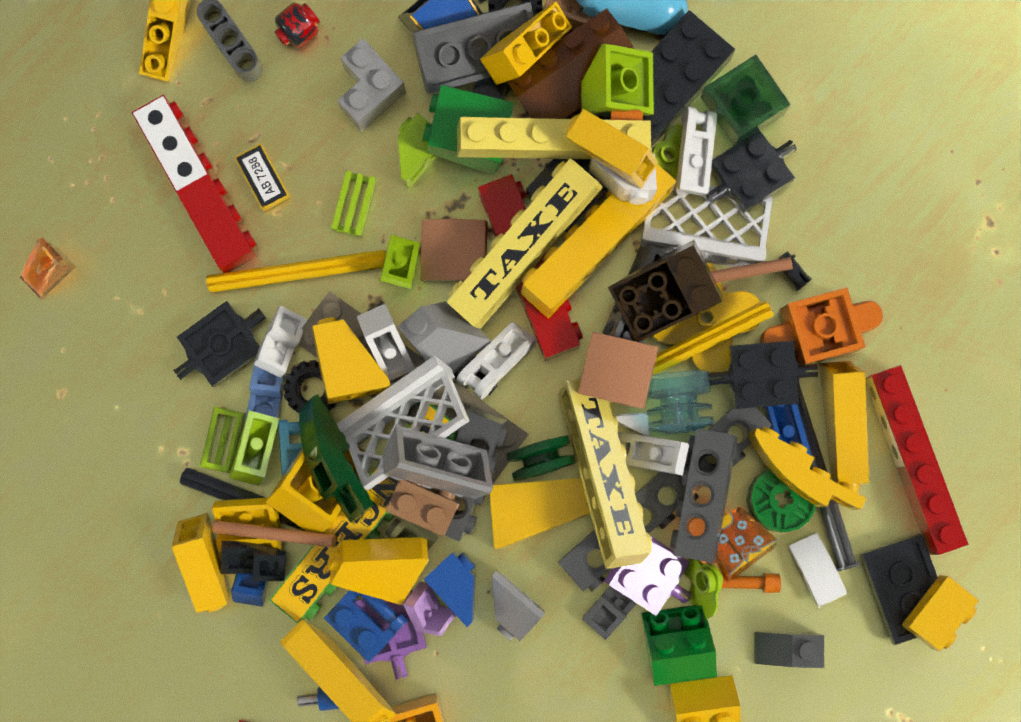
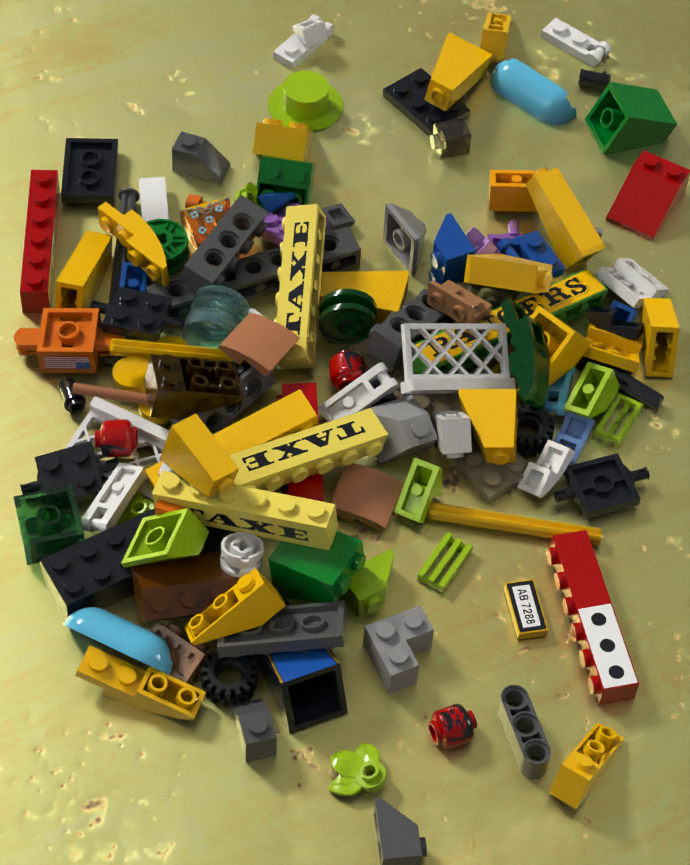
camera: 170 degrees left, 30 degrees down
nougat bar [212,520,336,547] -> none
light grey slope [382,425,493,499] -> none
white plate [618,432,689,475] -> none
yellow brick [902,575,979,651] -> none
none -> red head [95,419,138,458]
none -> white wheel [220,532,264,578]
none -> blue slope [258,193,296,213]
none -> red head [329,351,366,391]
none -> white slope [595,258,670,308]

